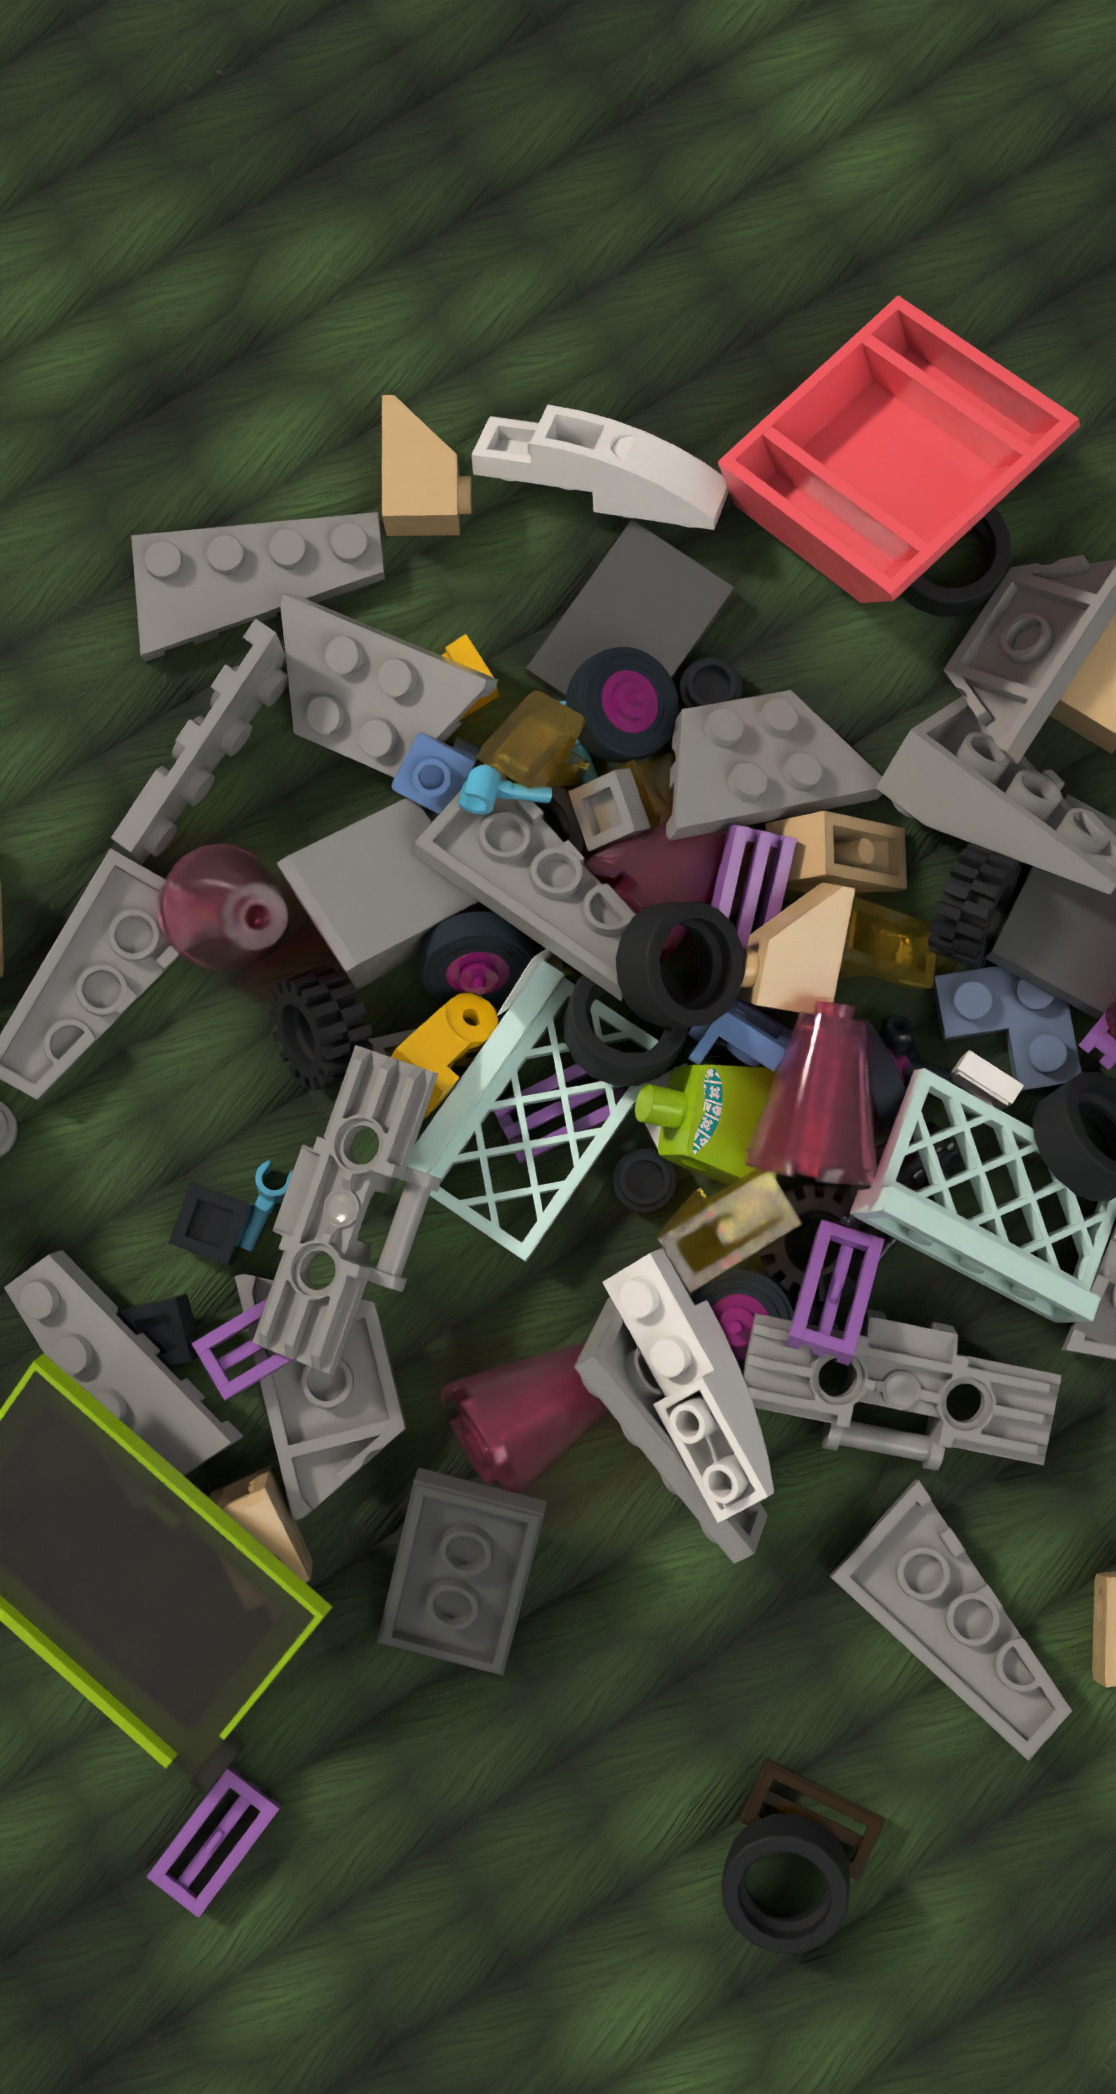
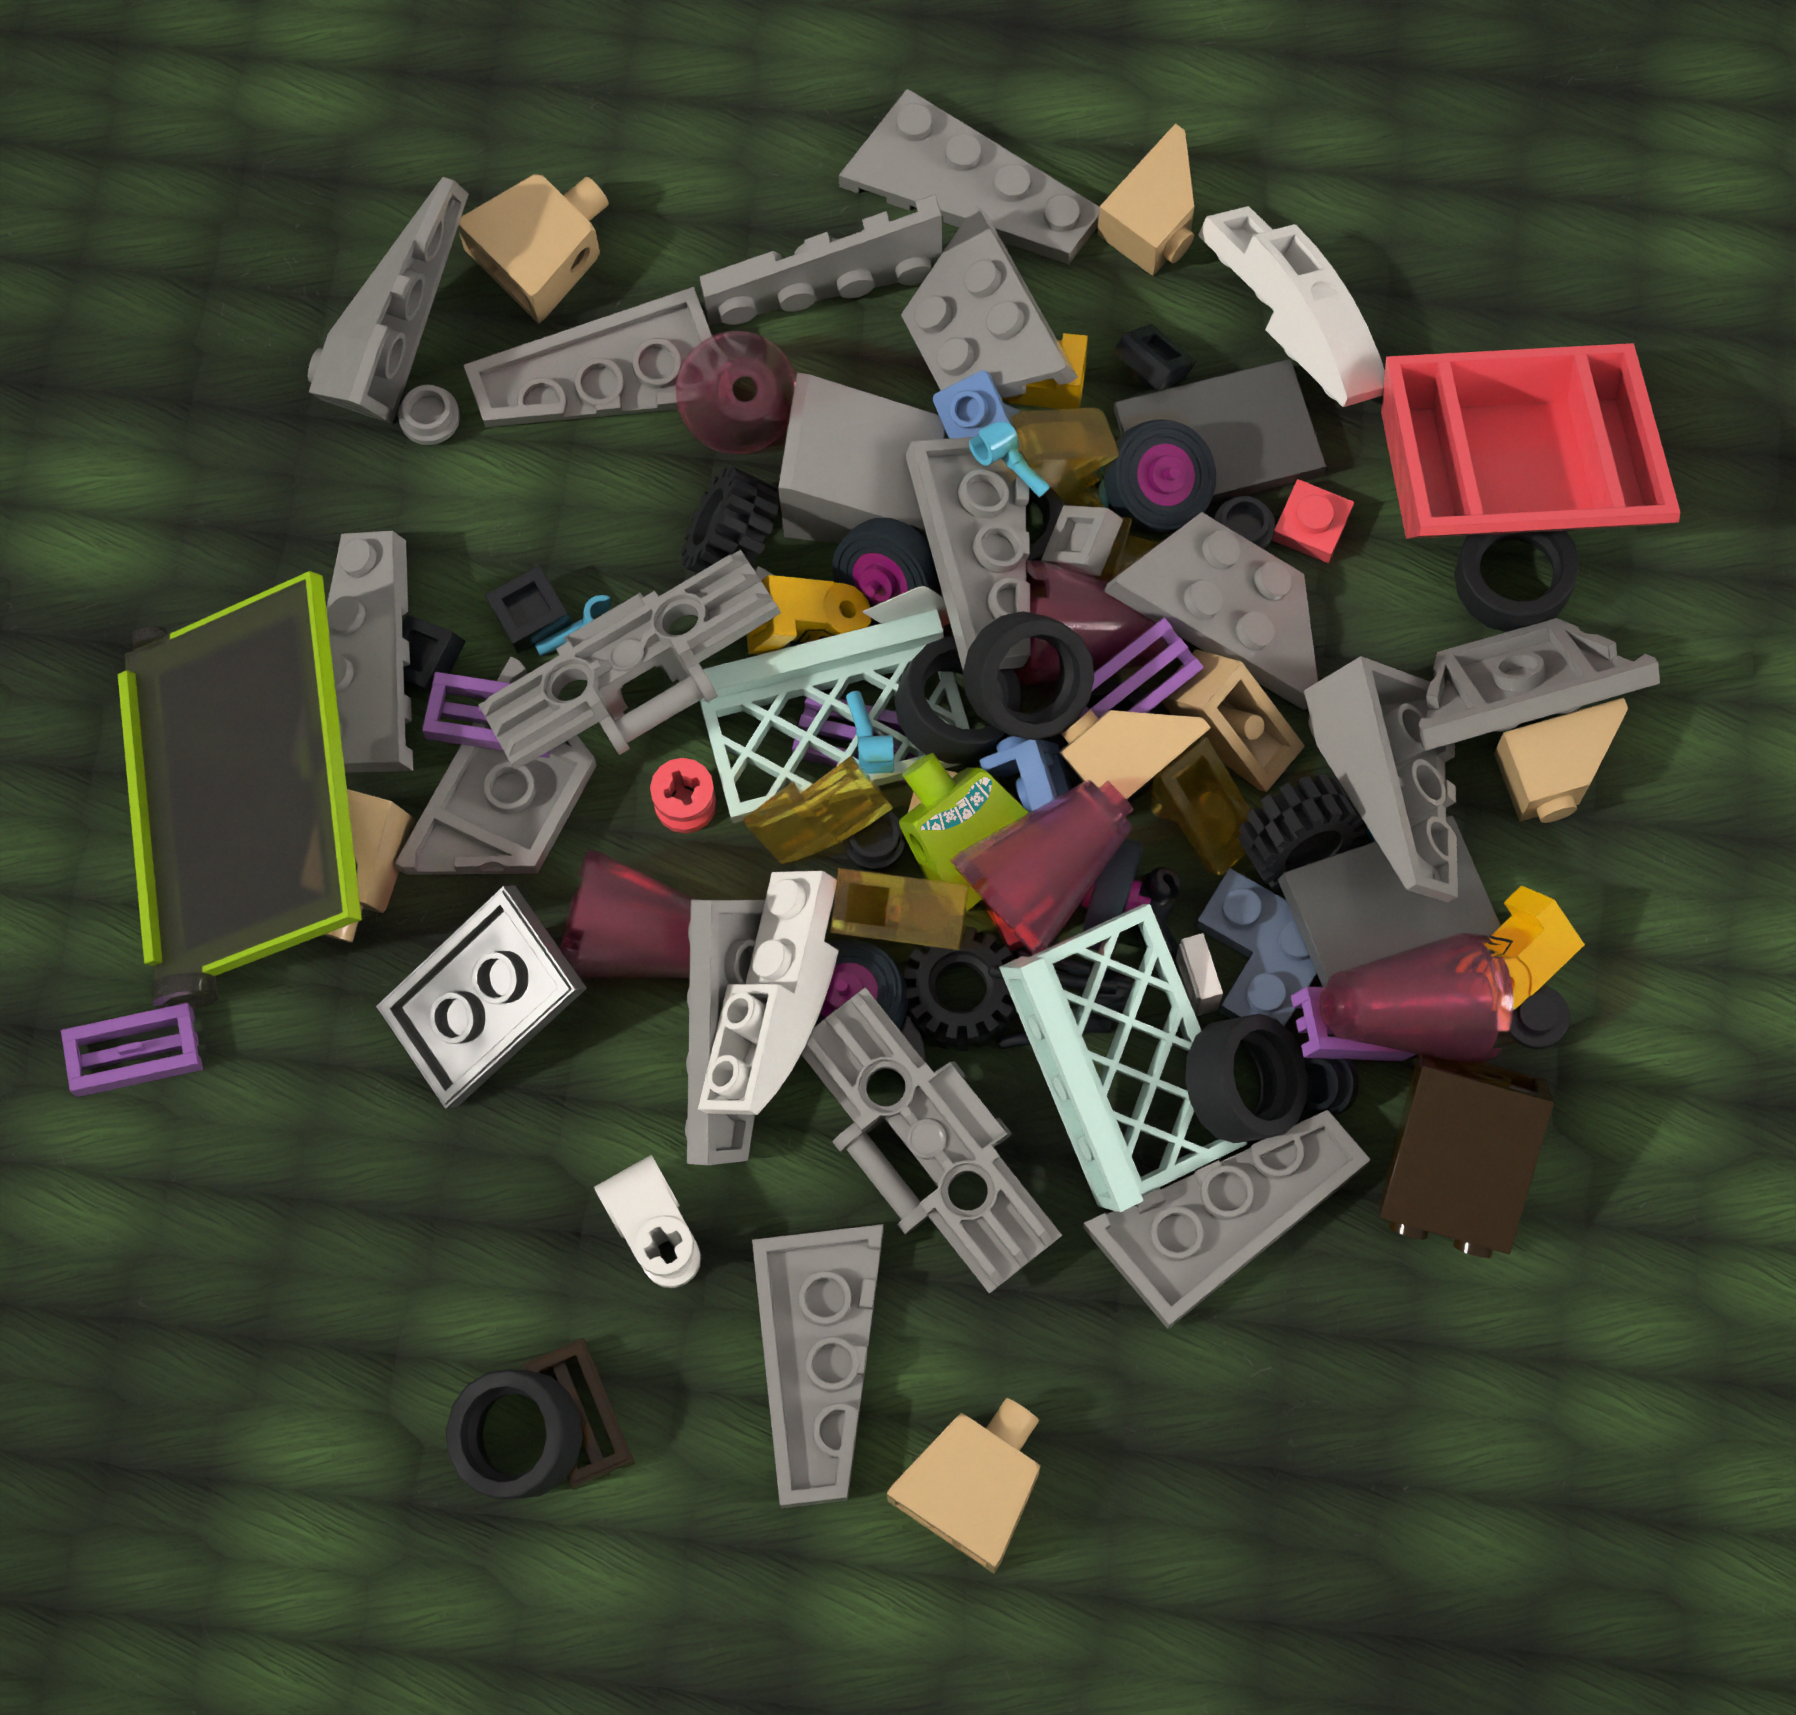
camera: 40 degrees right, 10 degrees down
medium lavender tile [785,1220,885,1366] -> none
none -> white piece [594,1155,701,1288]
none -> coral wheel [650,758,717,834]
none -> clear yellow slope [743,755,893,864]
none -> medium azure hand [846,691,894,774]
none -> black plate [1113,324,1197,390]
none -> coral plate [1272,479,1355,564]

